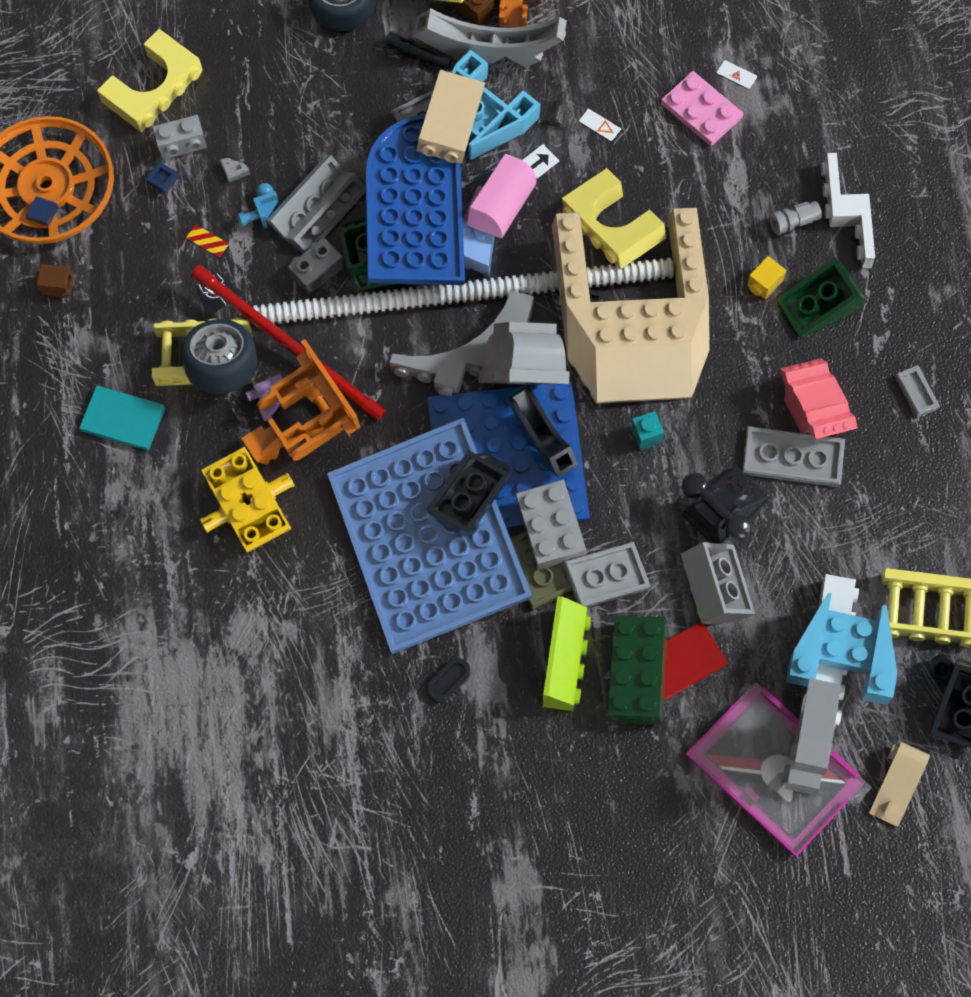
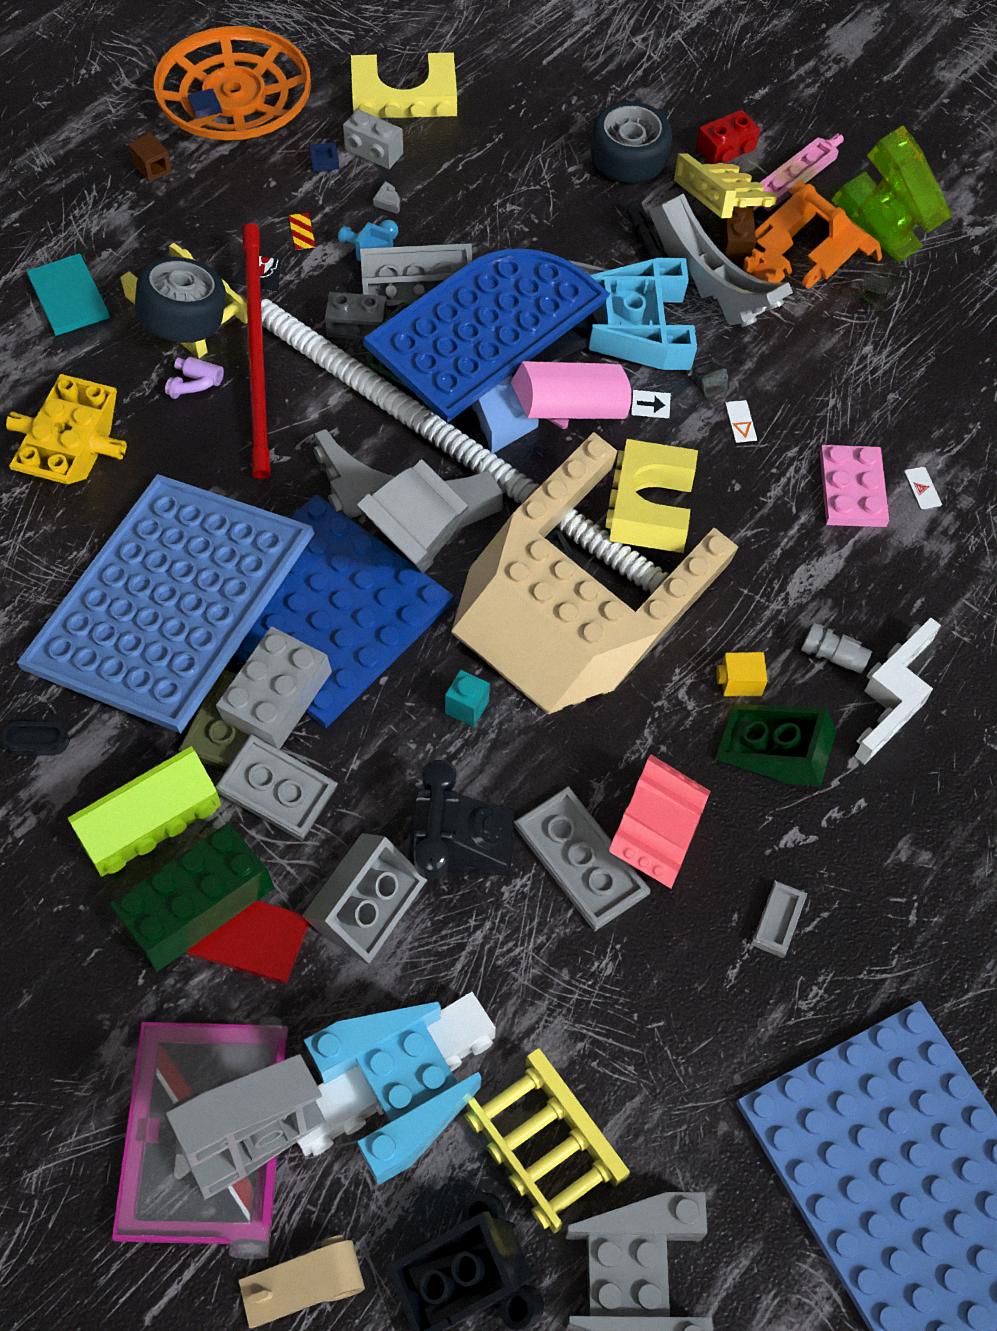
camera: 40 degrees right, 10 degrees down
orange container [241,339,360,465] -> none
tan panel [417,70,485,164] -> none
black slope [426,450,510,537] -> none
black arch [507,386,578,478] -> none

